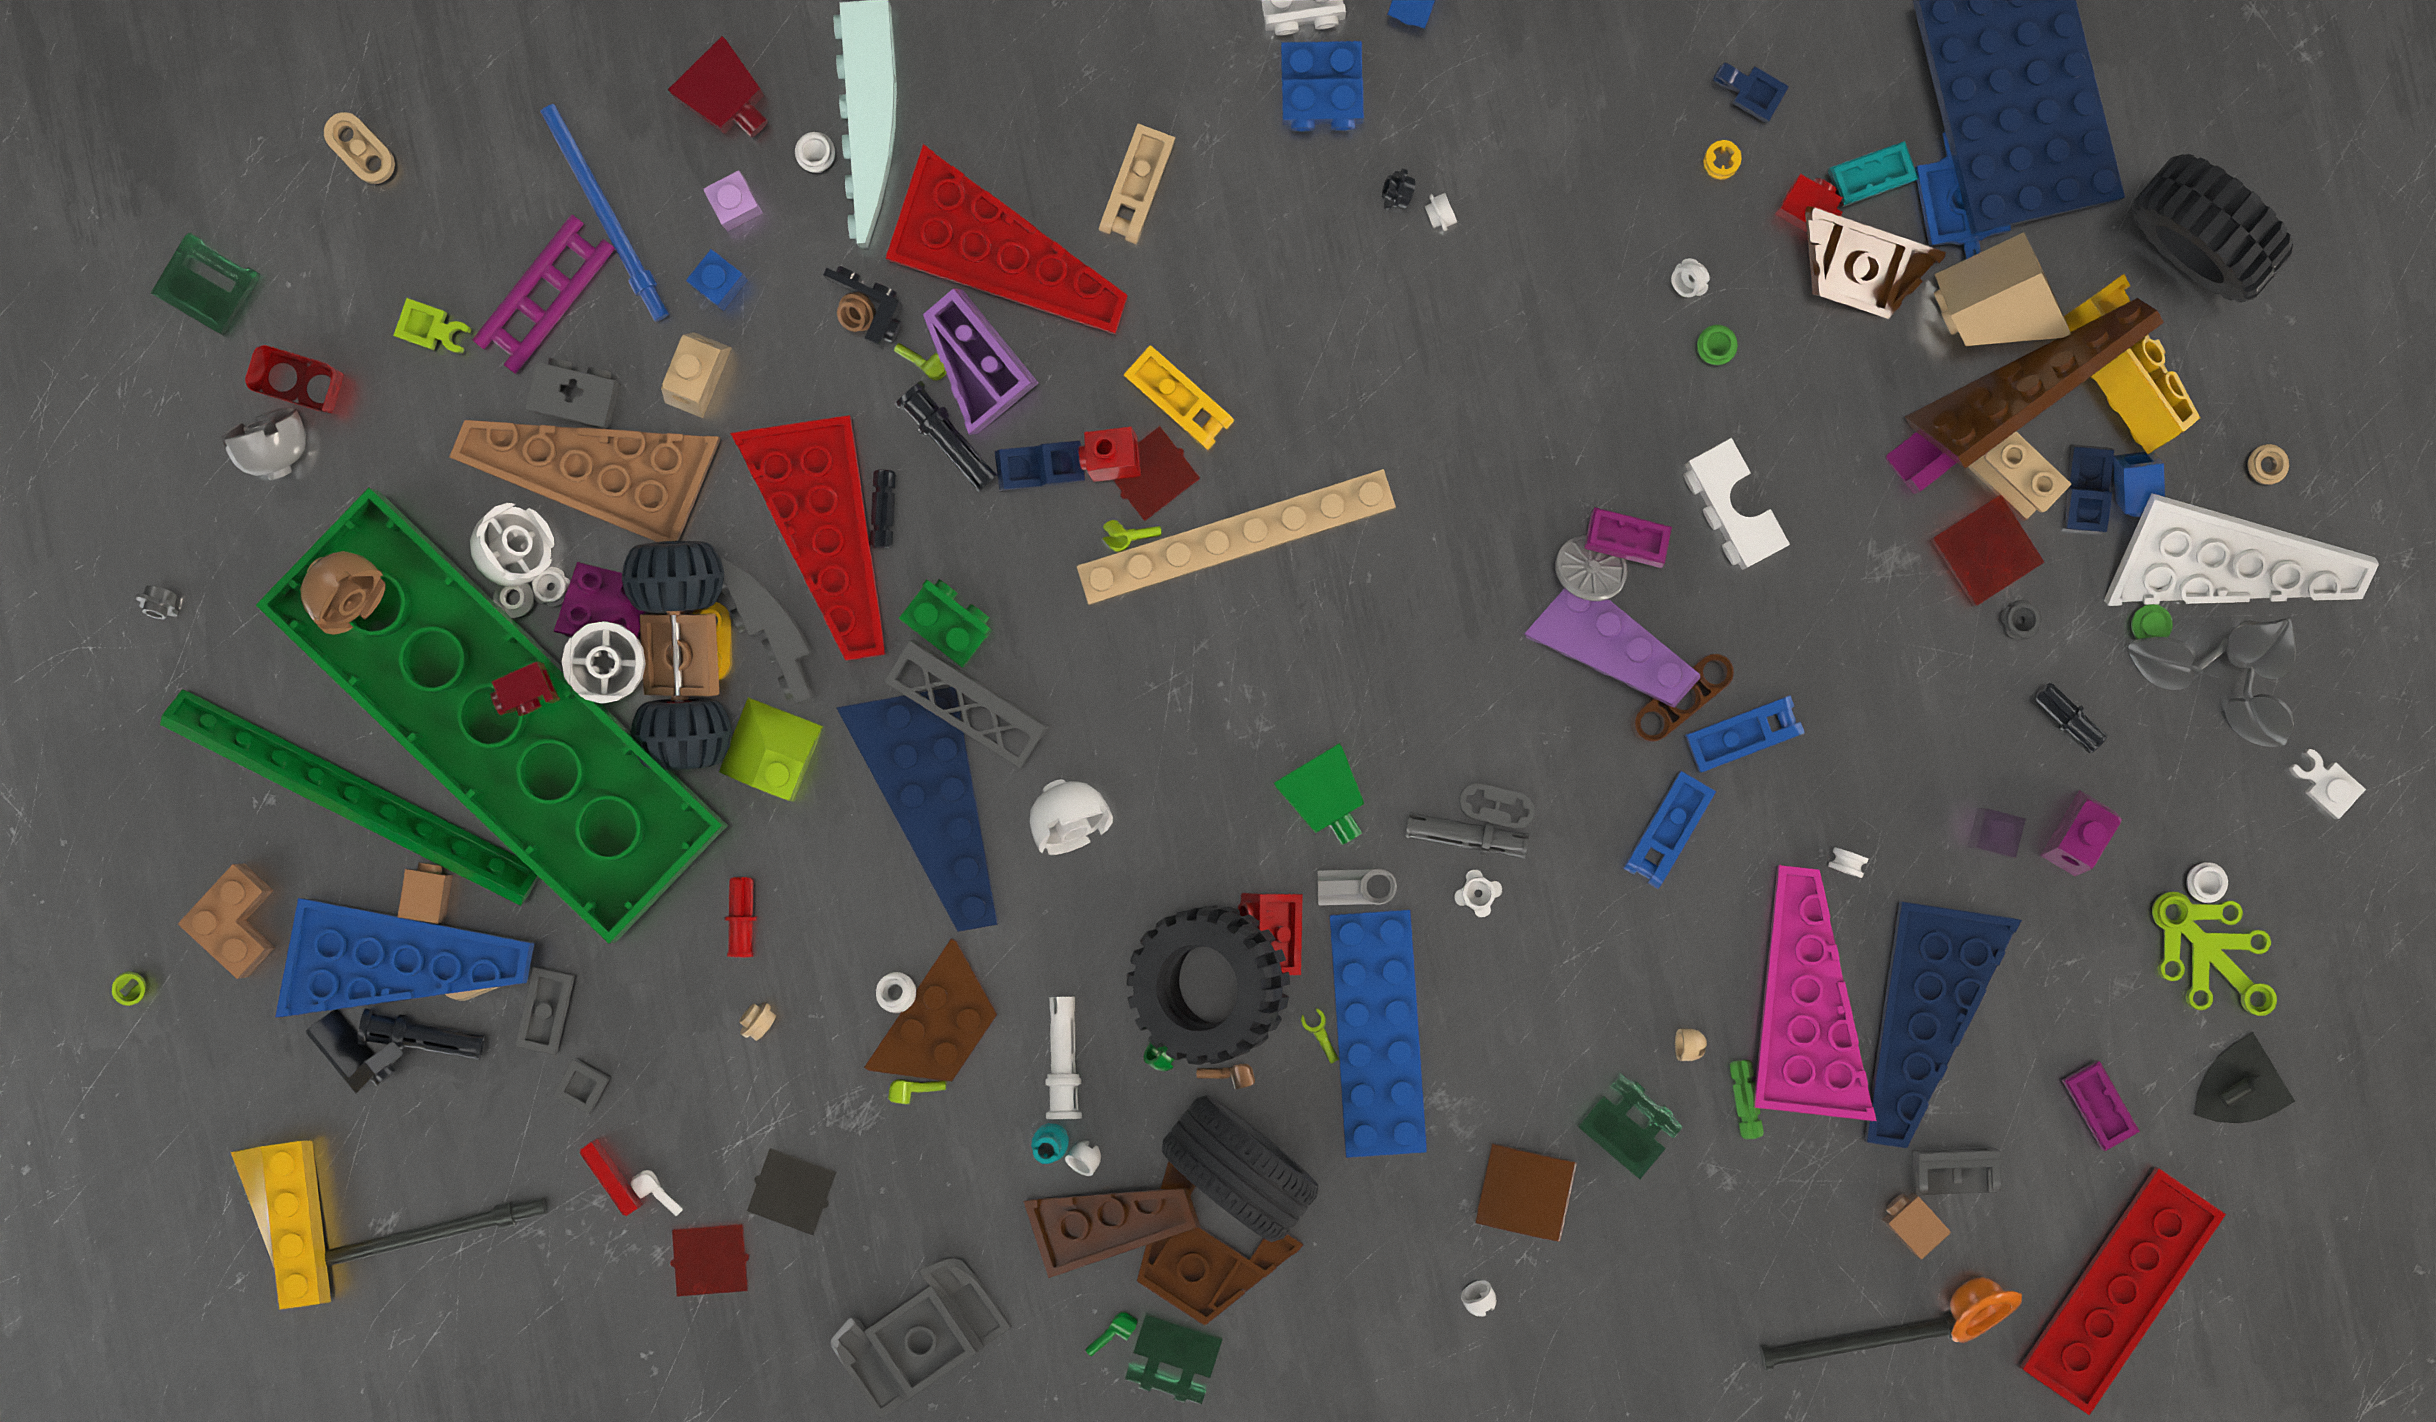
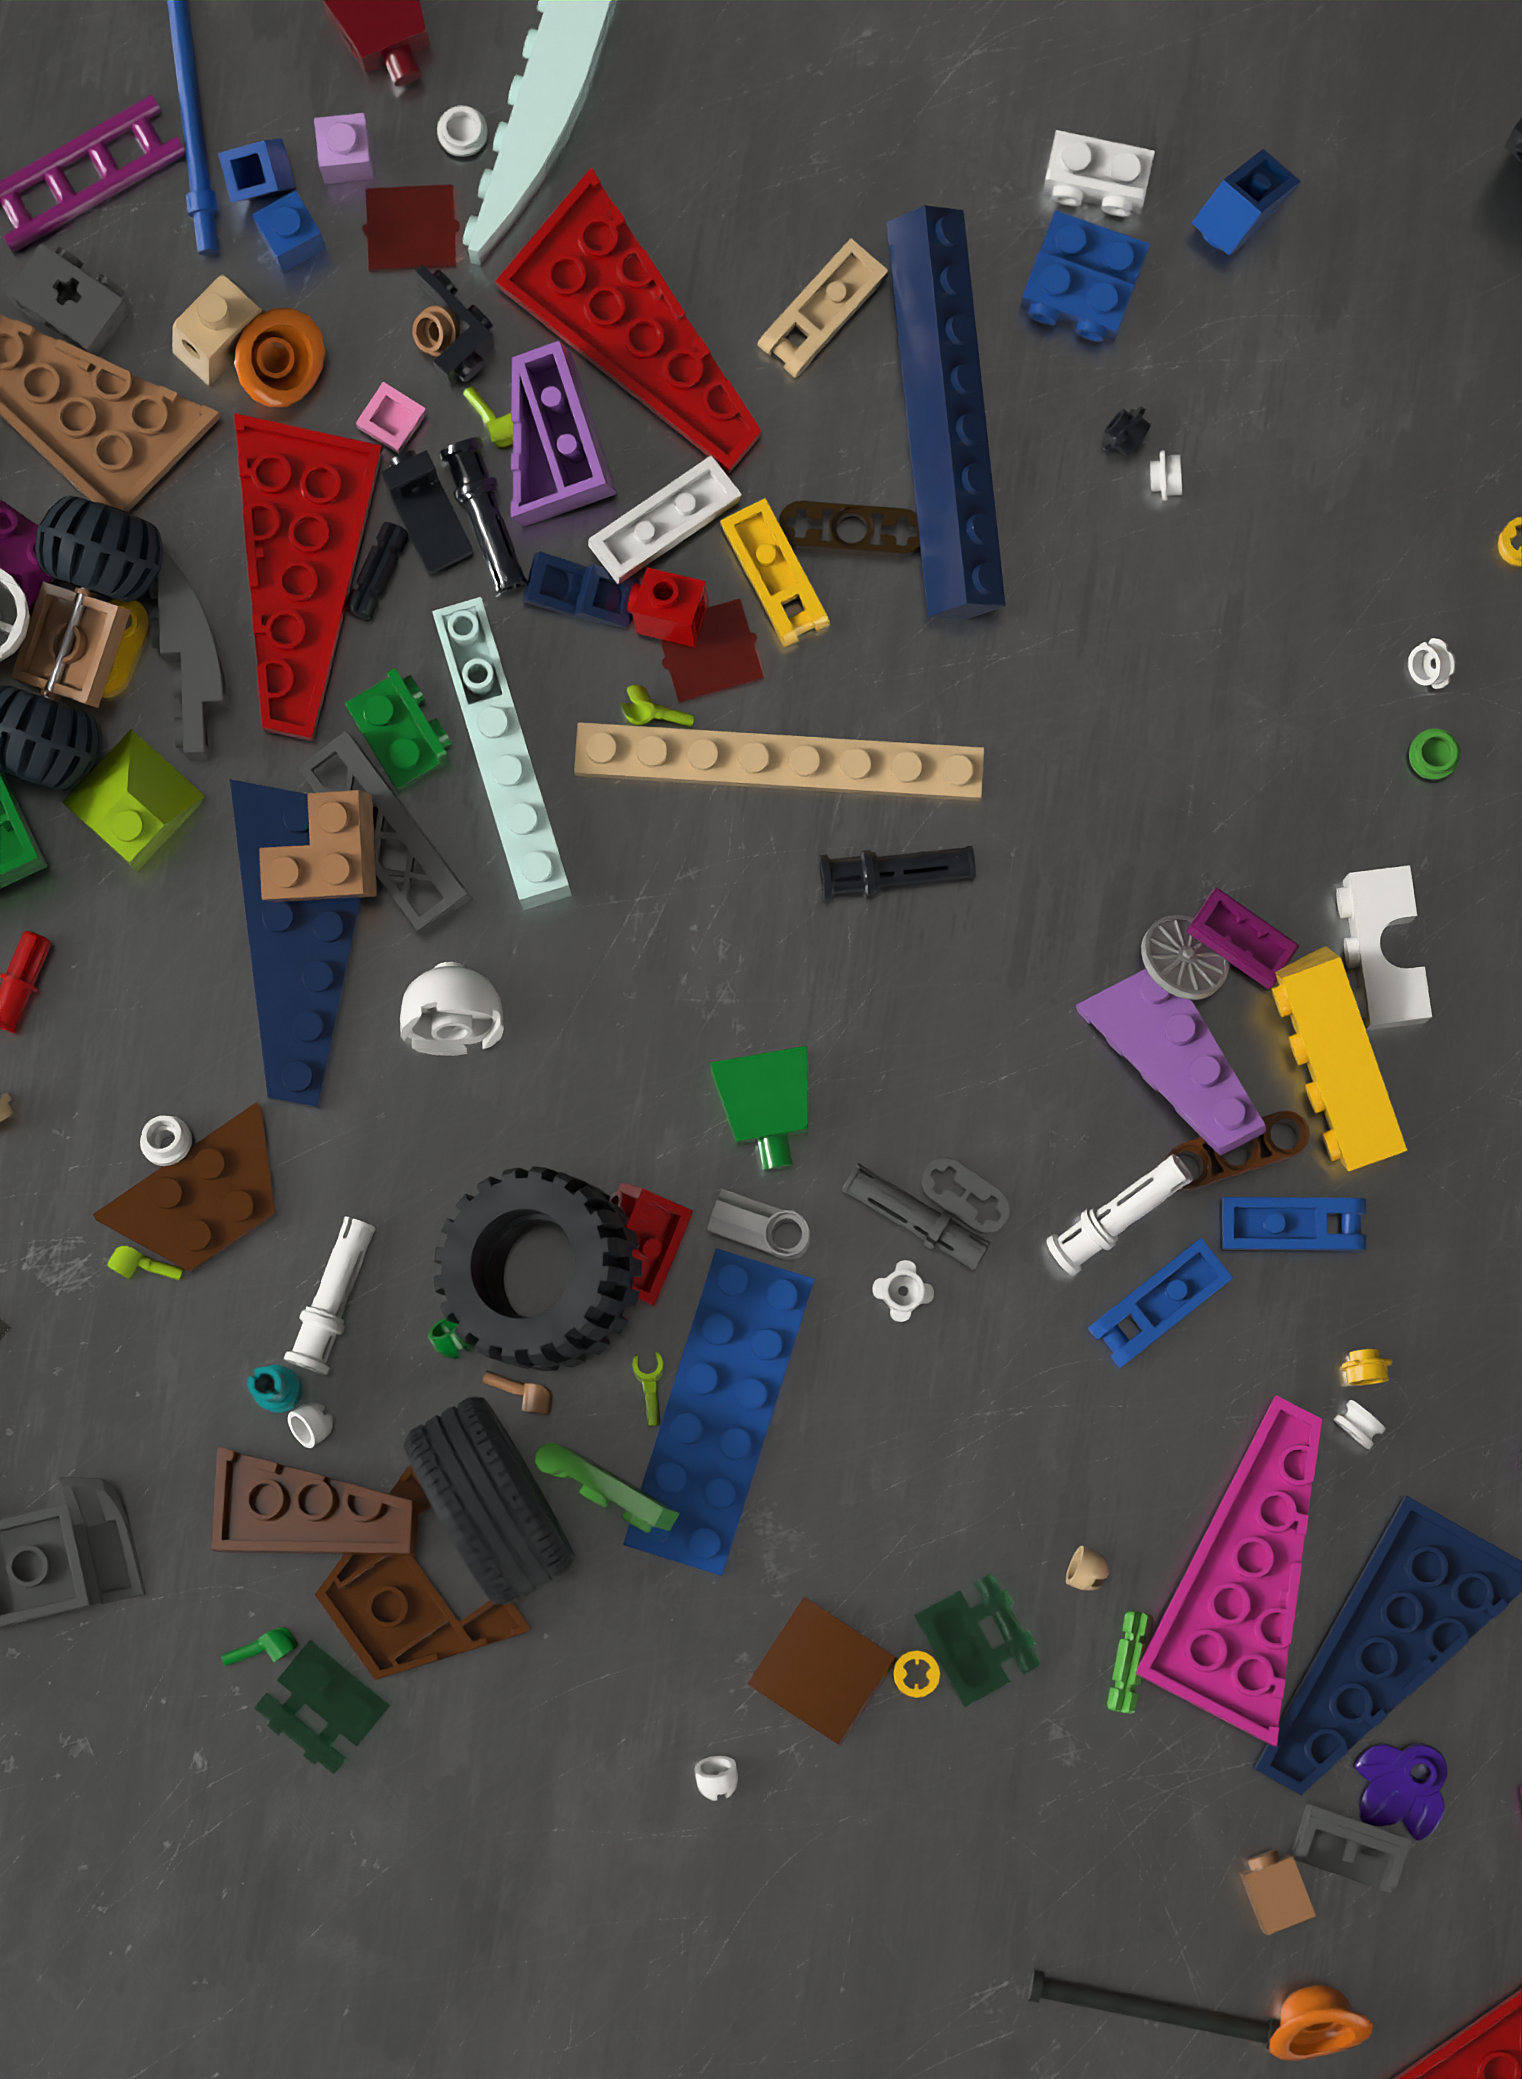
camera: 20 degrees right, 5 degrees down
none -> blue brick [218,138,296,203]
none -> orange hat [235,308,325,407]
none -> medium nougat brick [259,790,377,902]
none -> bright pink plate [356,382,427,454]
none -> clear red piece [362,184,460,272]
none -> black bracket [381,450,473,573]
none -> light aqua slope [432,597,572,911]
none -> bright green plate [535,1443,680,1533]
none -> white plate [588,456,741,585]
none -> dark brown beam [779,501,921,559]
none -> black pin [819,846,976,900]
none -> dark blue brick [887,205,1006,619]
none -> yellow bush [893,1650,940,1698]
none -> white pin [1047,1154,1193,1276]
none -> yellow wedge [1271,946,1407,1171]
none -> yellow plate [1342,1349,1392,1386]
none -> dark purple plate [1354,1744,1448,1841]

